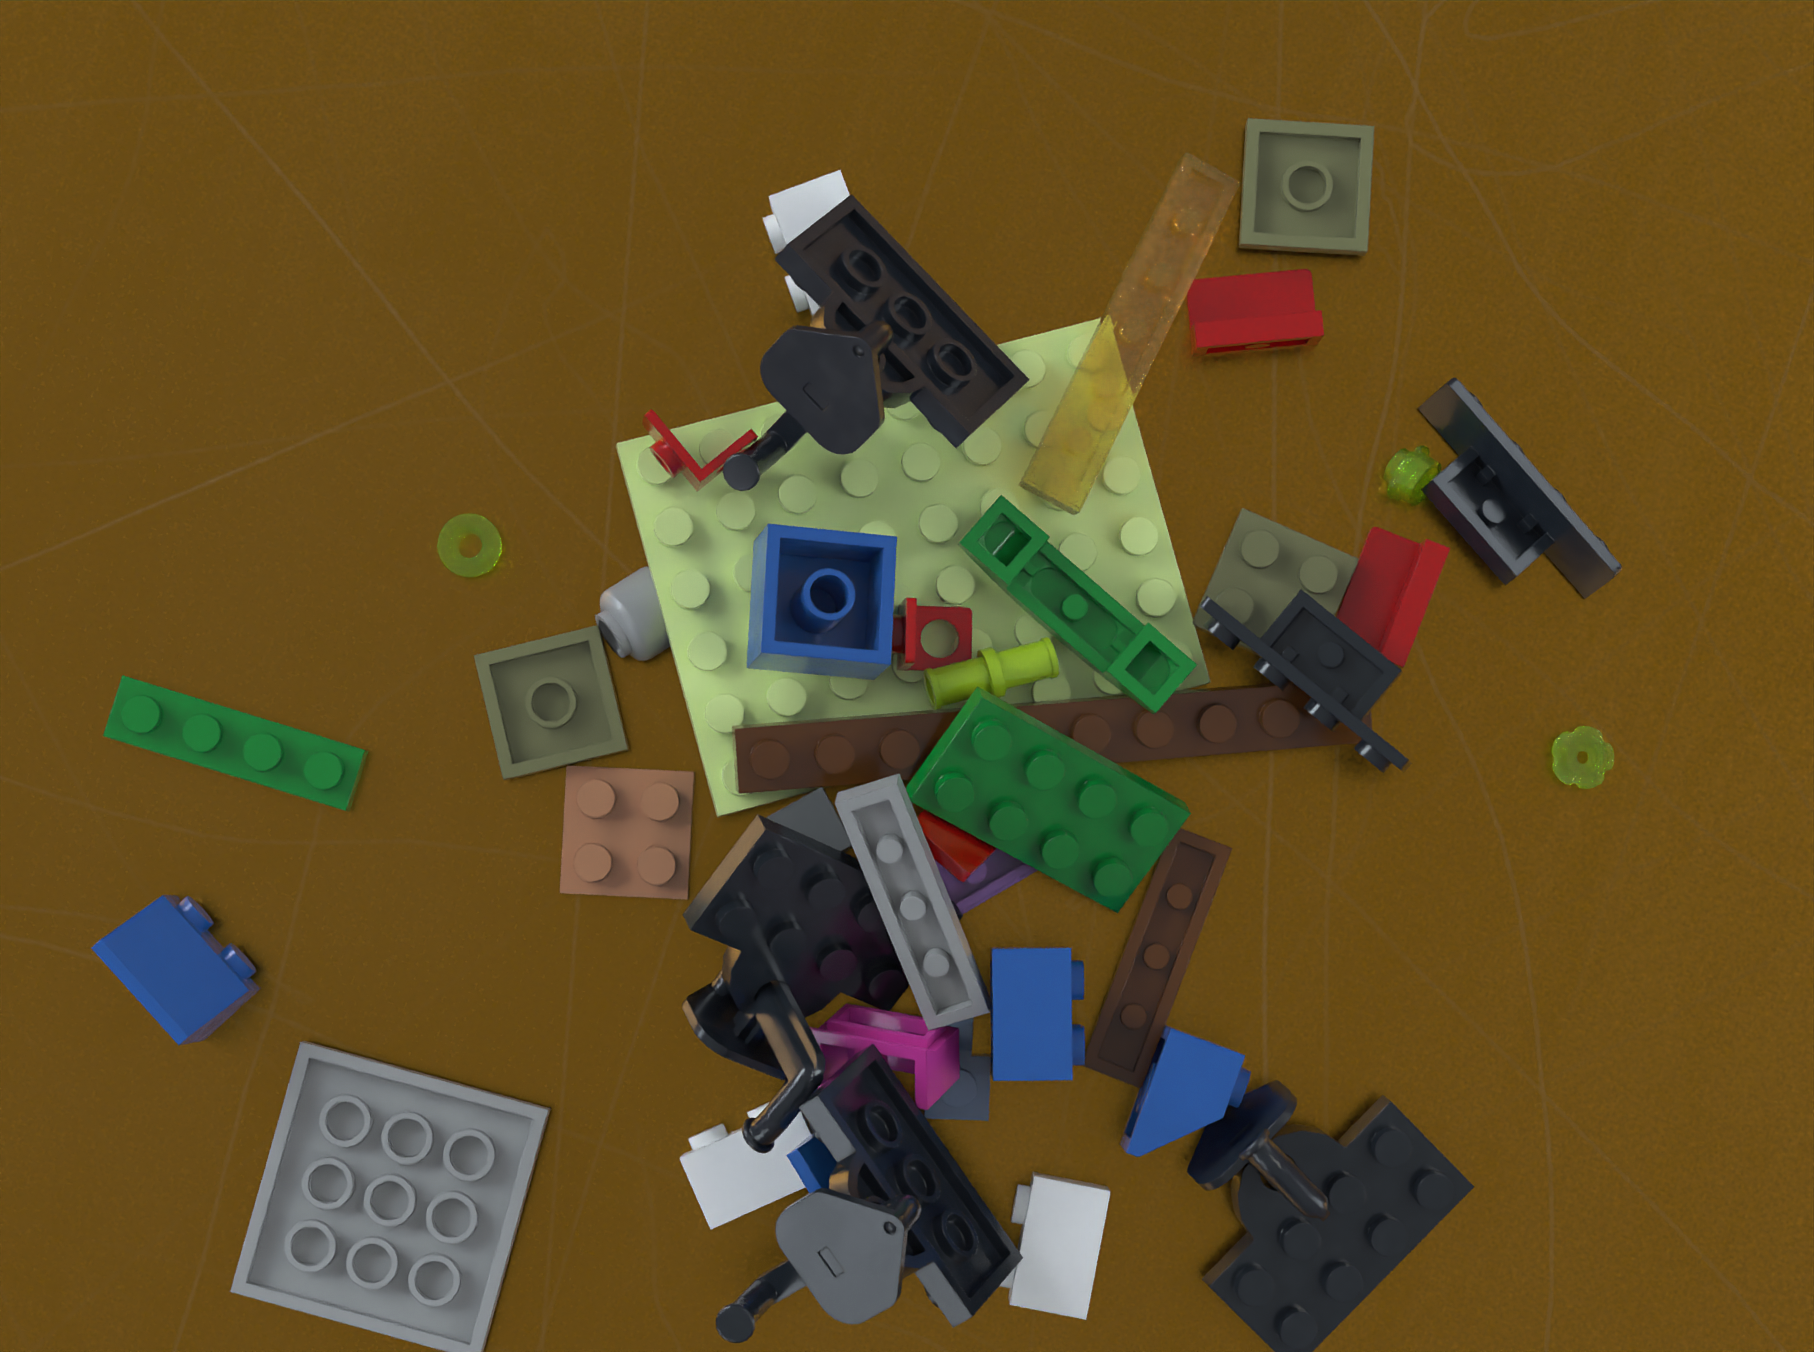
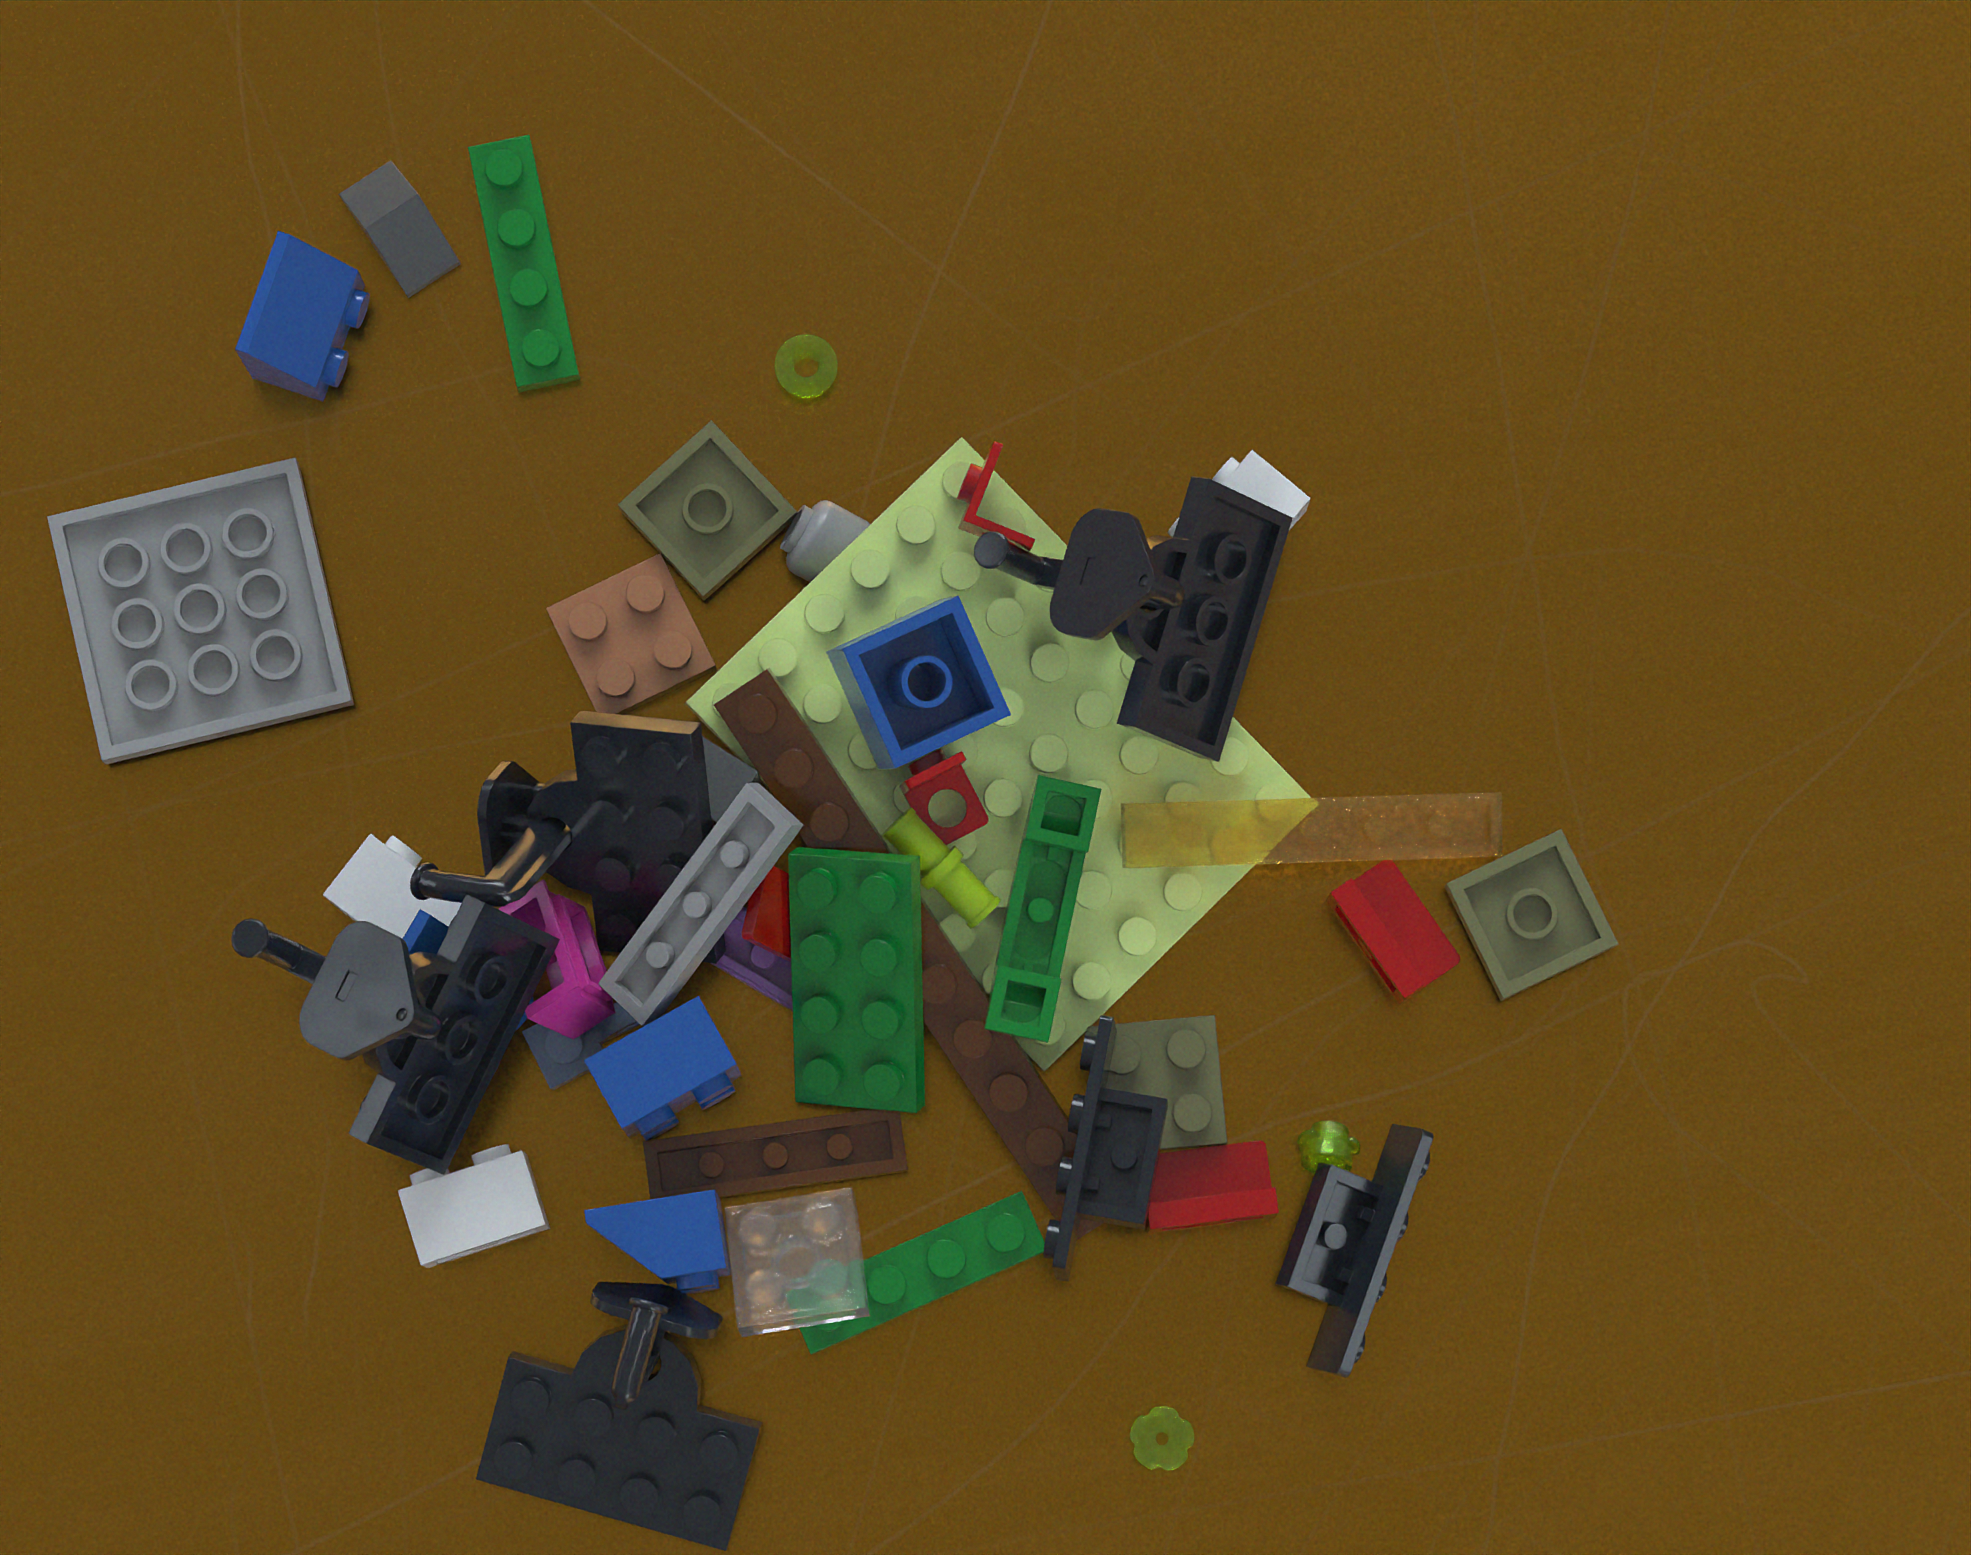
camera: 55 degrees right, 5 degrees down
none -> dark grey slope [339,161,461,298]
none -> clear plate [725,1187,870,1337]
none -> green plate [785,1191,1045,1355]

